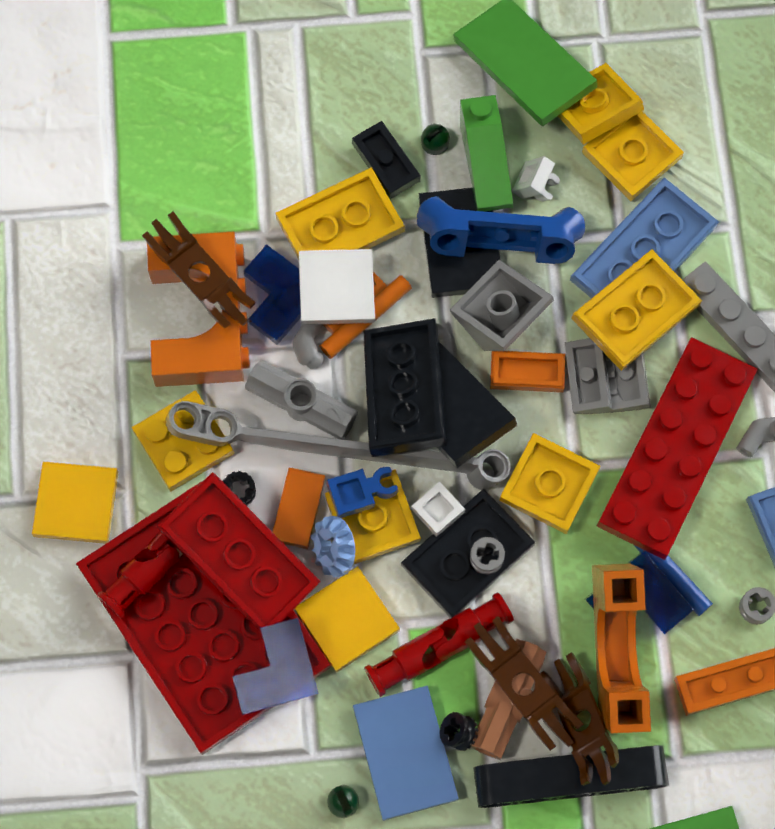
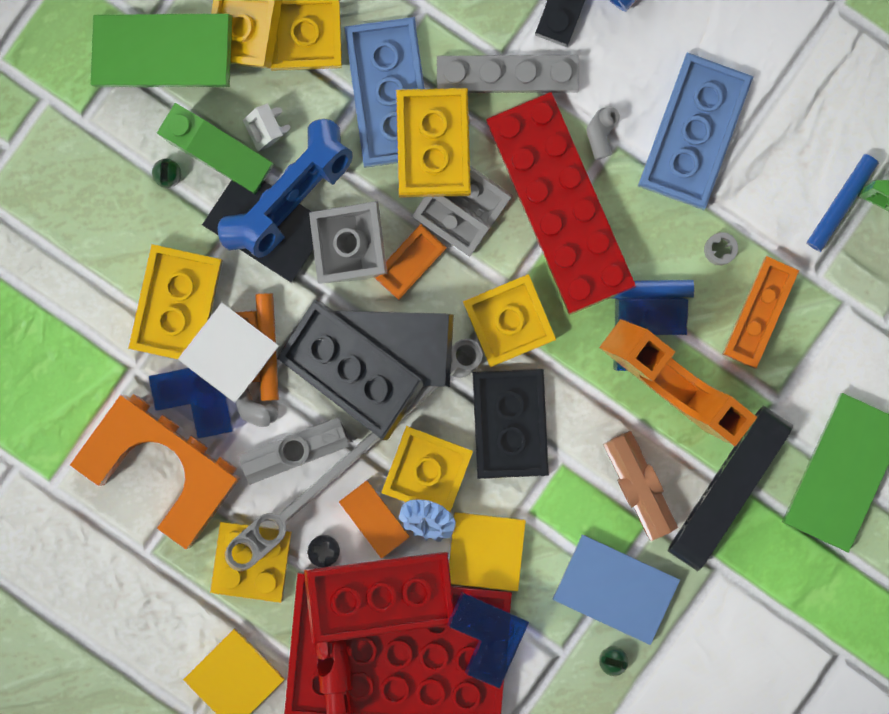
camera: 45 degrees left, 15 degrees up
reddish brown piece [142,211,256,328] -> none
blue plate [326,467,398,518] -> none
black plate [352,121,421,199] -> none
red piece [364,592,514,697] -> none
white tile [411,482,465,537] -> none
black bush [440,712,478,751] -> none
reddish brown piece [465,616,584,751] -> none
light grey bush [470,537,505,575] -> none
reddish brown piece [540,652,619,786] -> none

